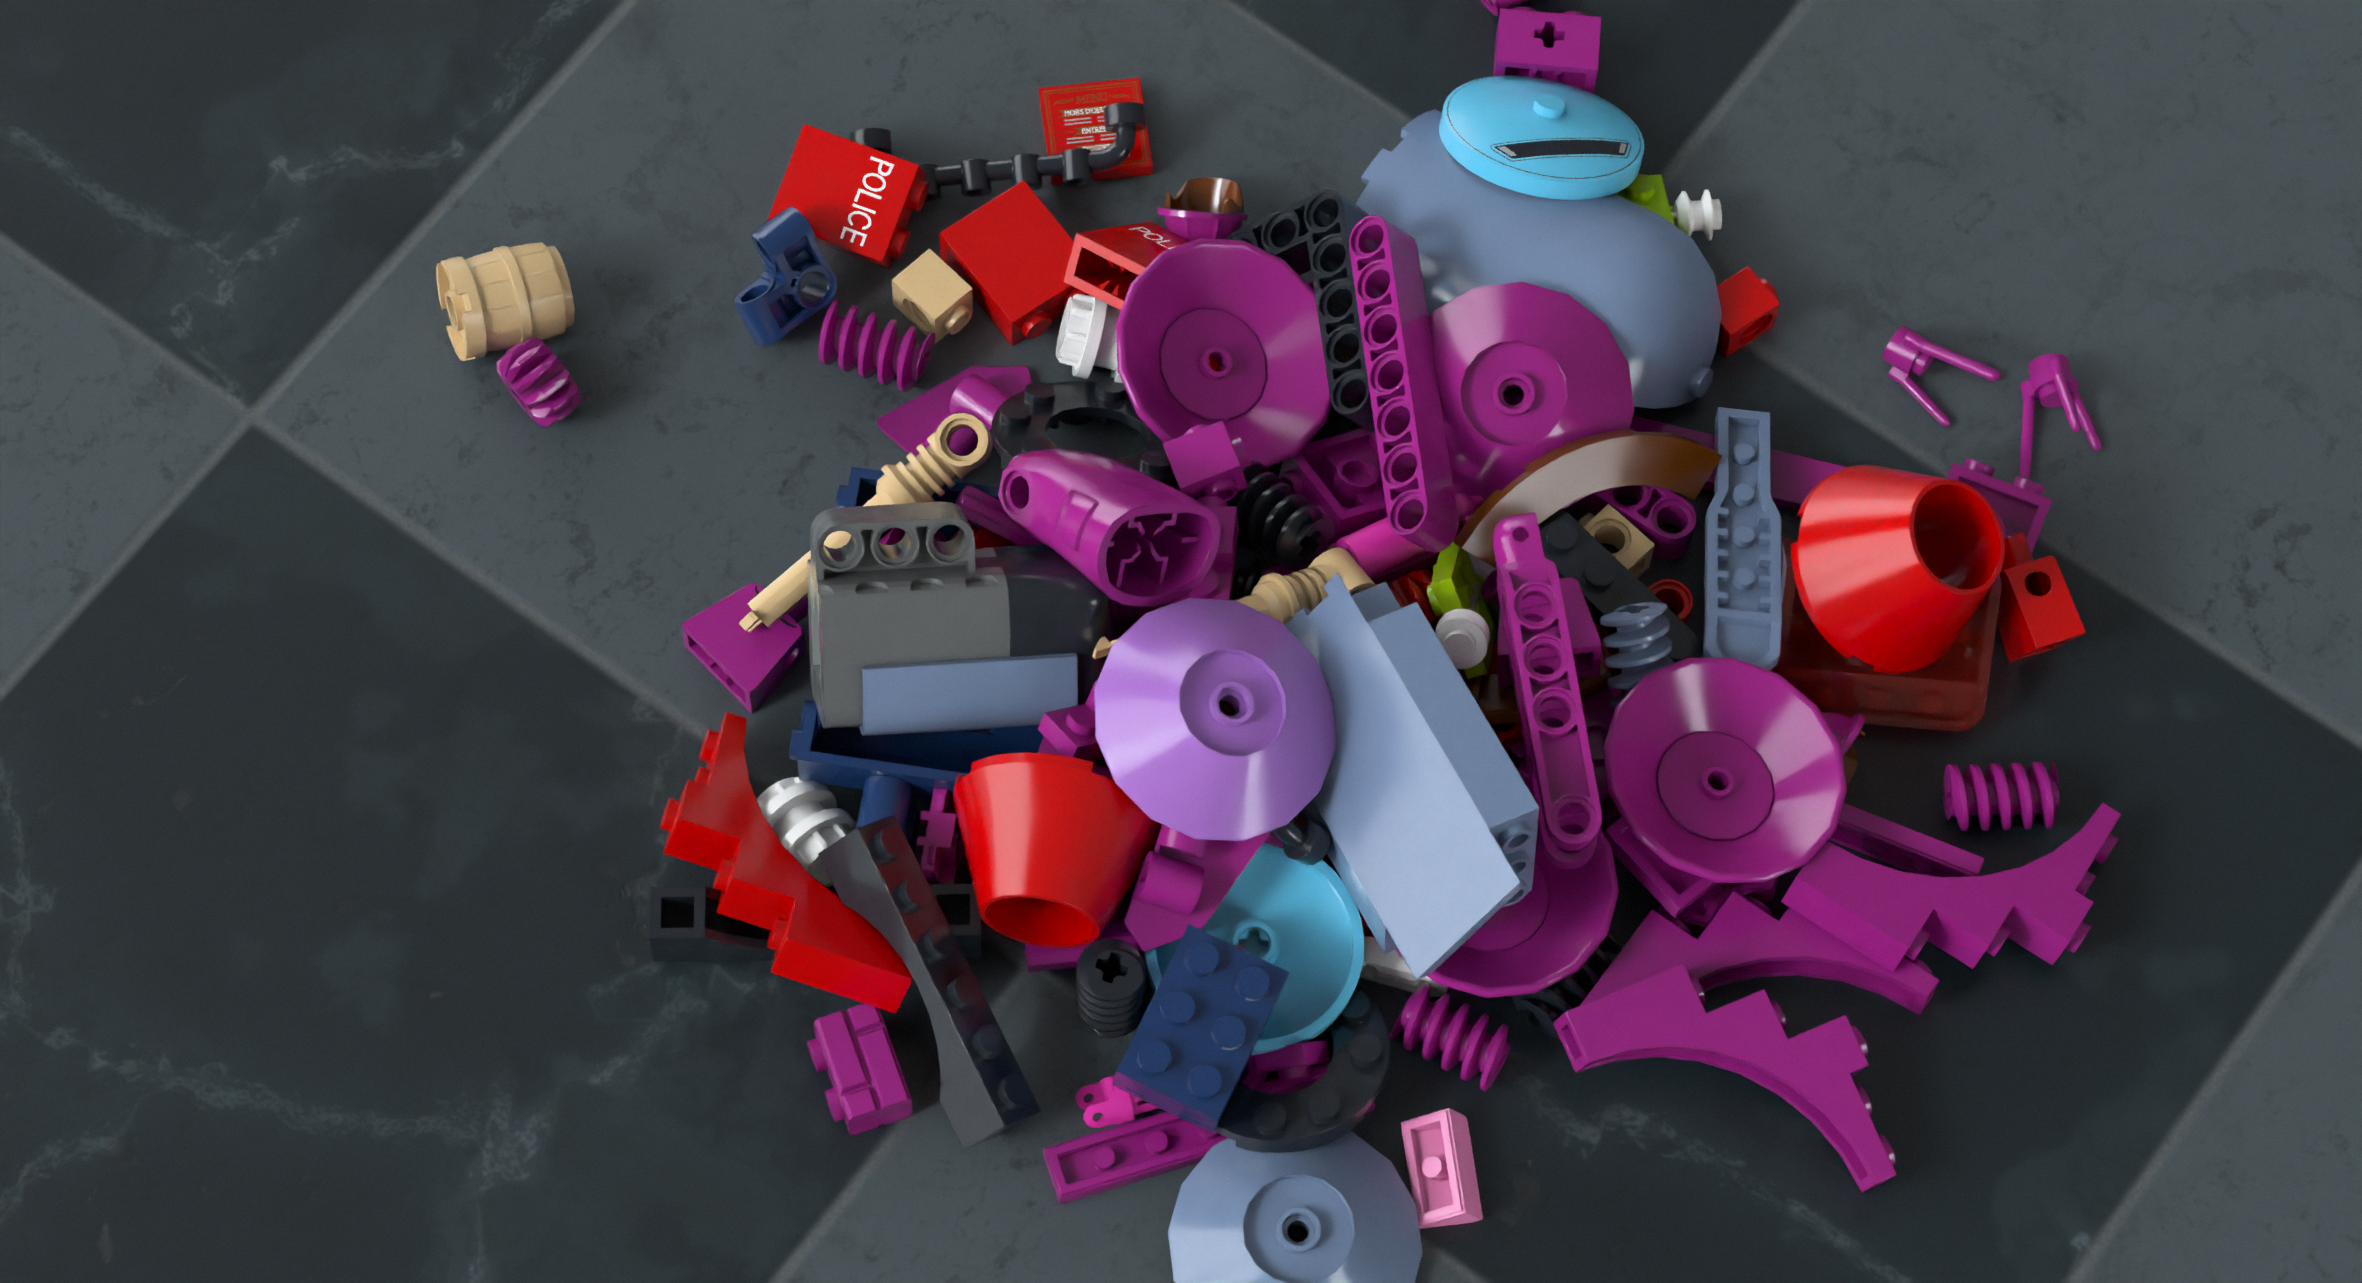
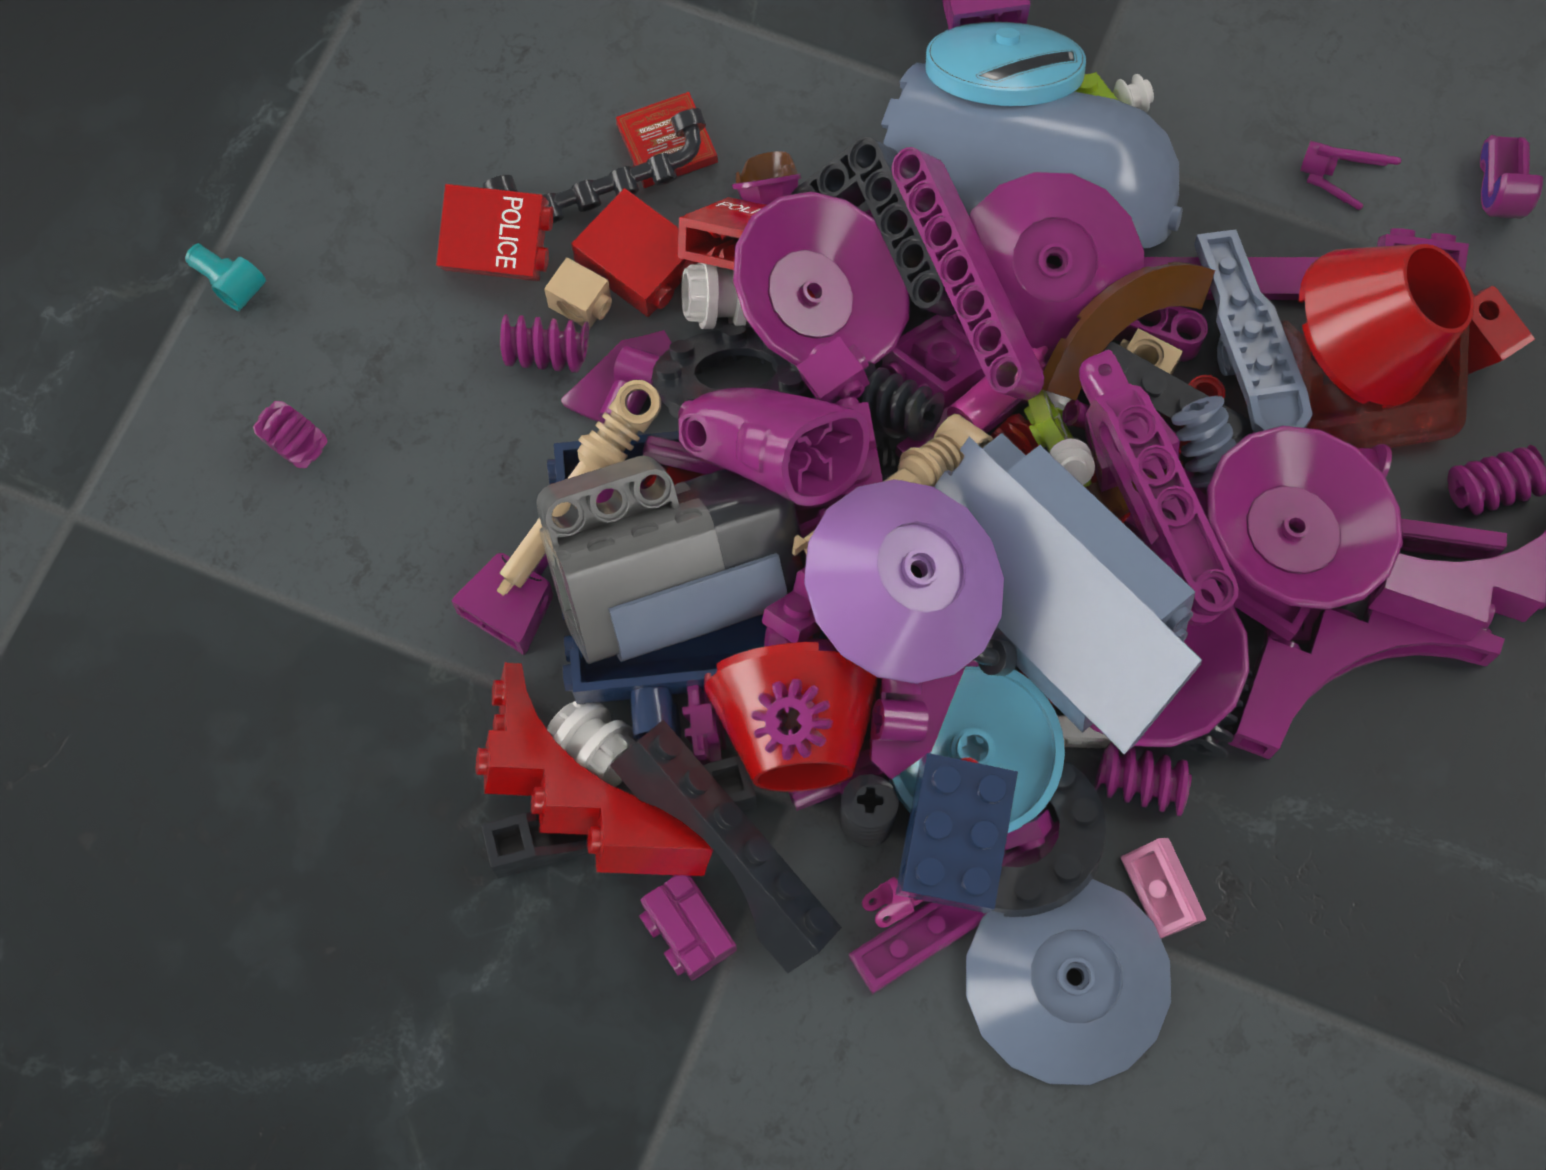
camera: 10 degrees left, 5 degrees up
tan piece [436,242,574,361] -> none
dark blue piece [734,206,837,346] -> none
magenta arch [1553,963,1897,1192] -> none
red brick [1716,266,1780,358] -> none
magenta plant [2020,353,2102,480] -> none
none -> teal pin [185,243,267,311]
none -> magenta gear [751,679,833,760]
none -> magenta animal [1480,135,1543,219]

